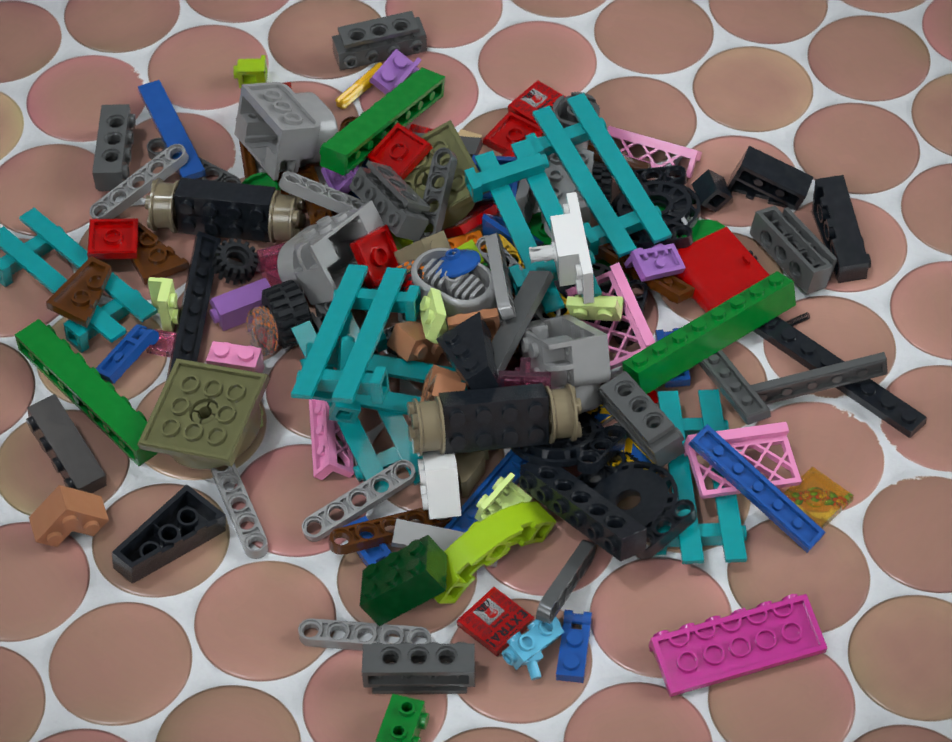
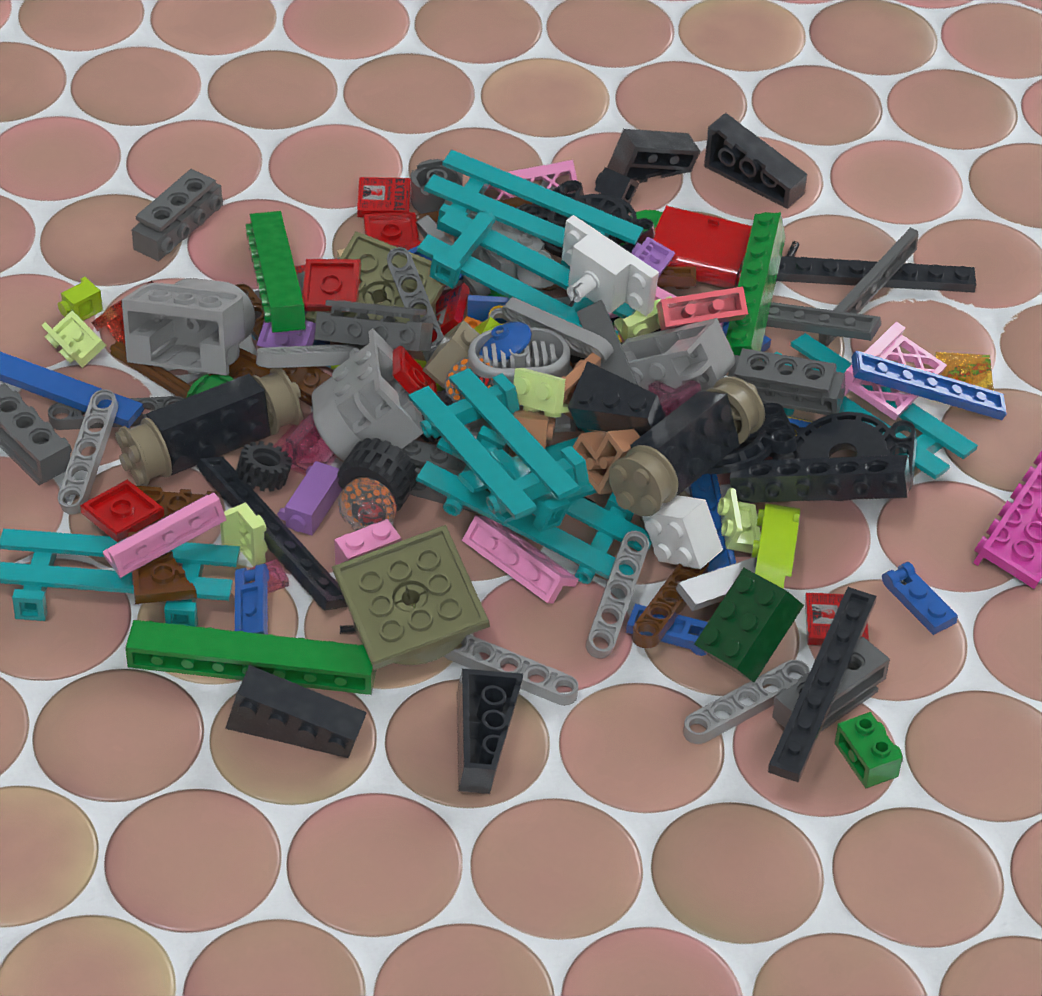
camera: 45 degrees left, 5 degrees down
nougat brick [29,485,109,547] -> none
yellow axle [335,62,382,109] -> none
medium lavender bracket [369,49,421,95] -> none
medium azure brick [502,617,564,680] -> none
dark grey beam [536,539,597,624] -> none
dark grey brick [749,206,837,294] -> none
none -> yellowish green bracket [41,310,107,368]
none -> bright pink fence [102,493,226,578]
none -> coral brick [656,287,748,331]
none -> black plate [768,587,877,783]

